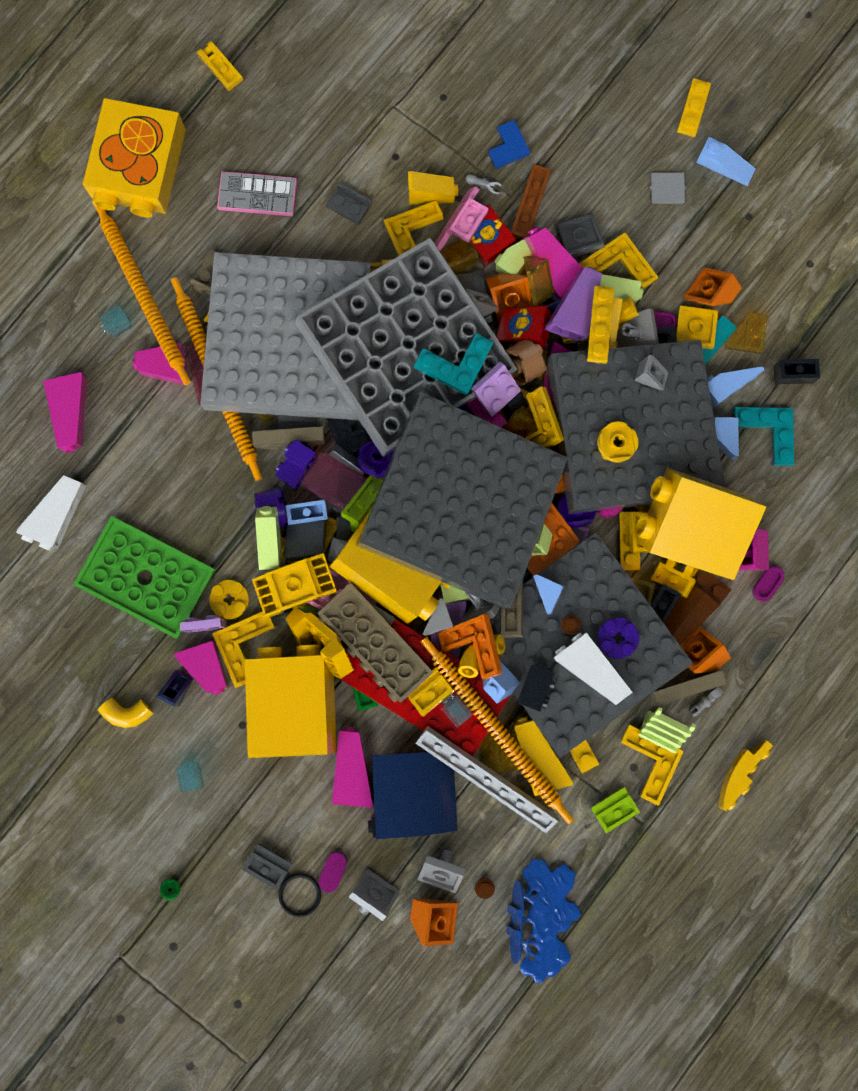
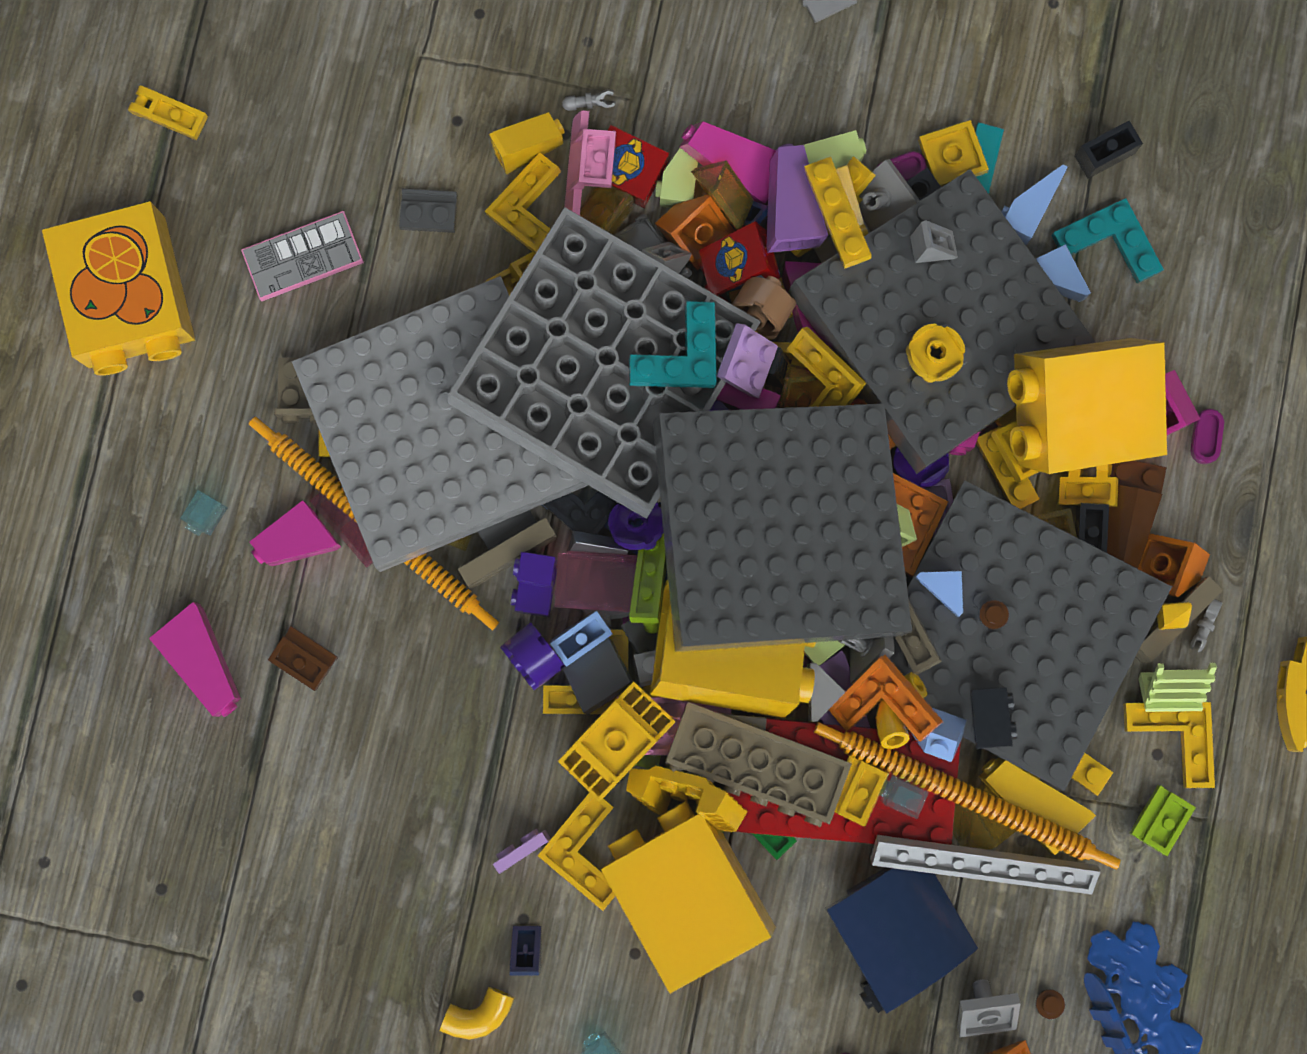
camera: 25 degrees left, 0 degrees up
white slope [16,475,86,551] -> none
bright green plate [73,516,216,639] -> none
light orange hose [94,205,191,385] -> none
dark pink slope [174,641,229,695] -> none
yellow plate [209,580,250,620] -> none
yellowish green slope [255,506,282,570] -> none
dark pink slope [332,727,373,808] -> none
blue tile [488,120,530,169] -> none
dark orange plate [511,164,552,240] -> none
white slope [554,633,633,705] -> none
dark grey tile [556,213,604,257] -> none
yellow plate [579,233,659,289] -> none
dark purple plate [598,618,639,659] -> none
orange slope [683,267,742,306] -> none
clear yellow wing [725,313,768,354] -> none
none -> reddish brown plate [268,626,339,691]
none -> yellow slope [1157,602,1192,630]

